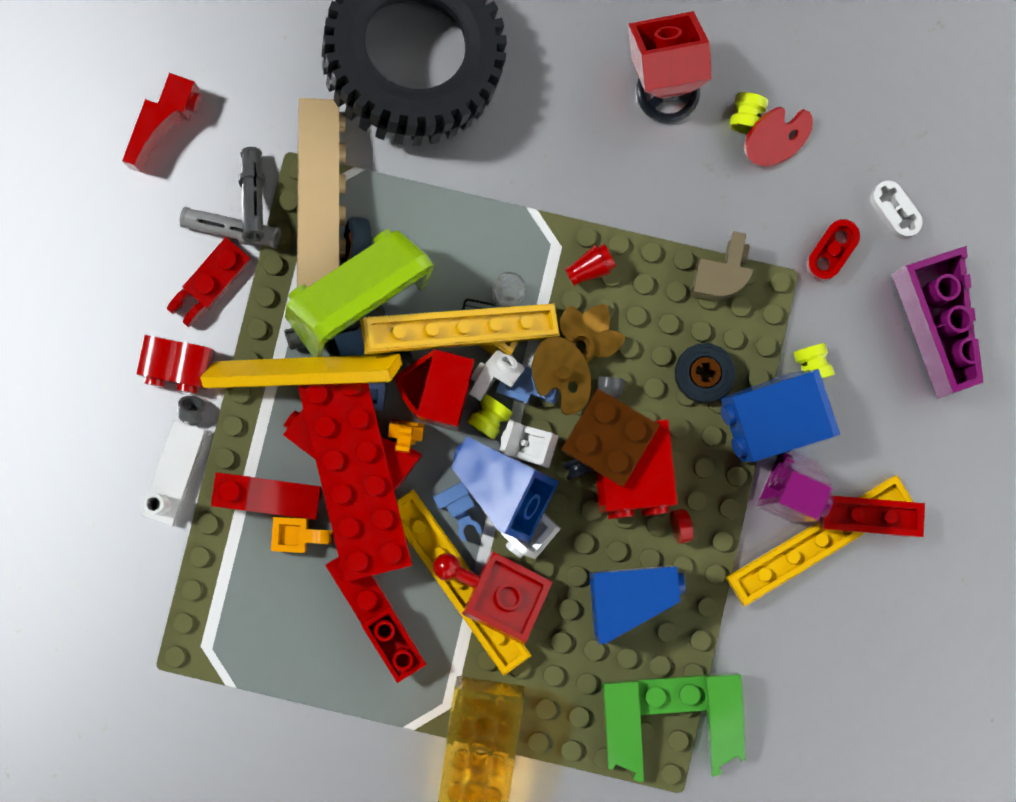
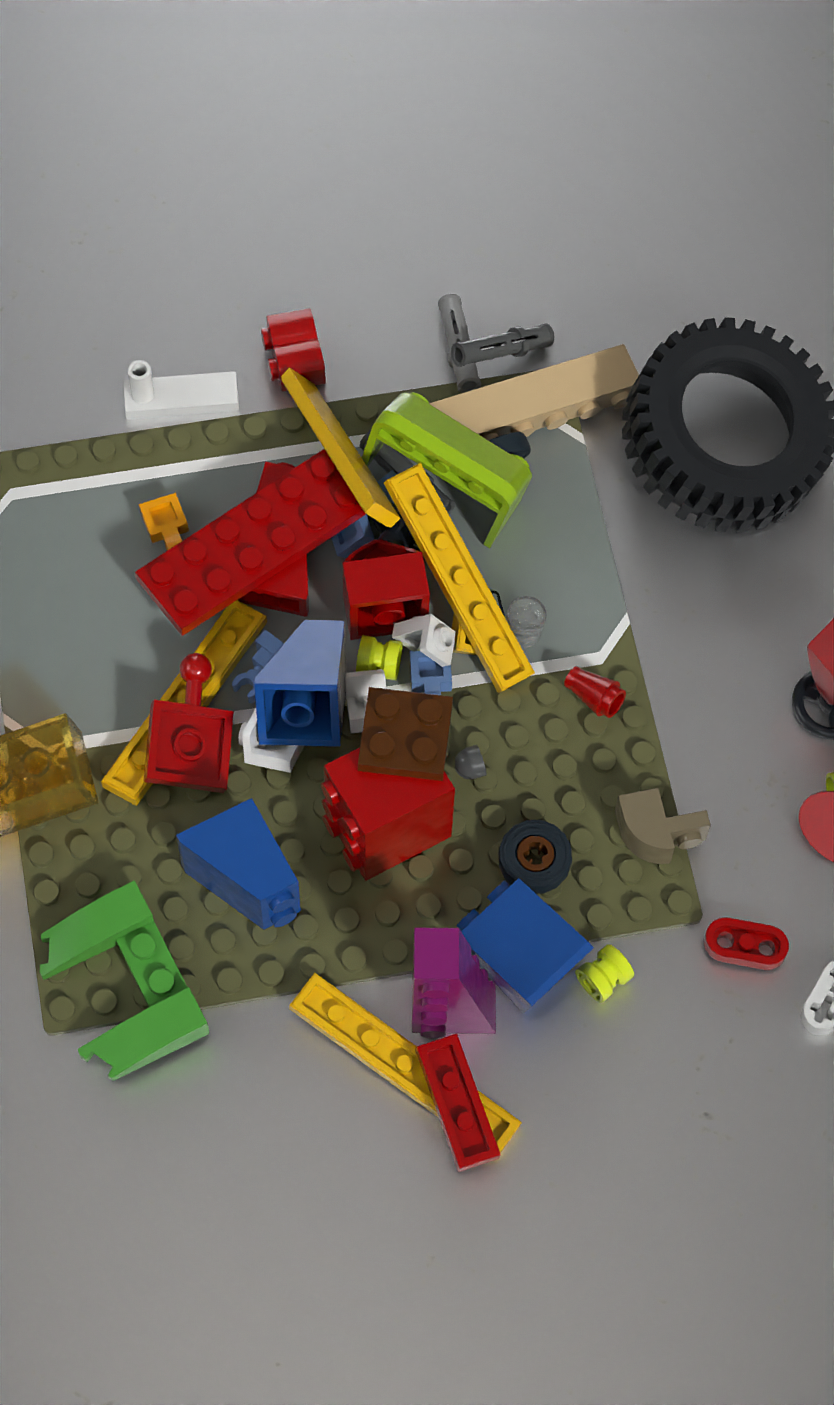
camera: 70 degrees right, 20 degrees down
red slope [122,73,202,173] -> none
red hinge [167,237,252,327] -> none
dark grey hinge [177,396,206,425] -> none
red slope [211,472,322,520] -> none
red slope [325,557,427,683] -> none
light orange plate [388,419,426,453] -> none
pearl gold piece [532,336,591,415] -> none
pearl gold plate [560,304,625,363] -> none
red tile [670,508,694,544] -> none
magenta wedge [892,246,984,399] -> none

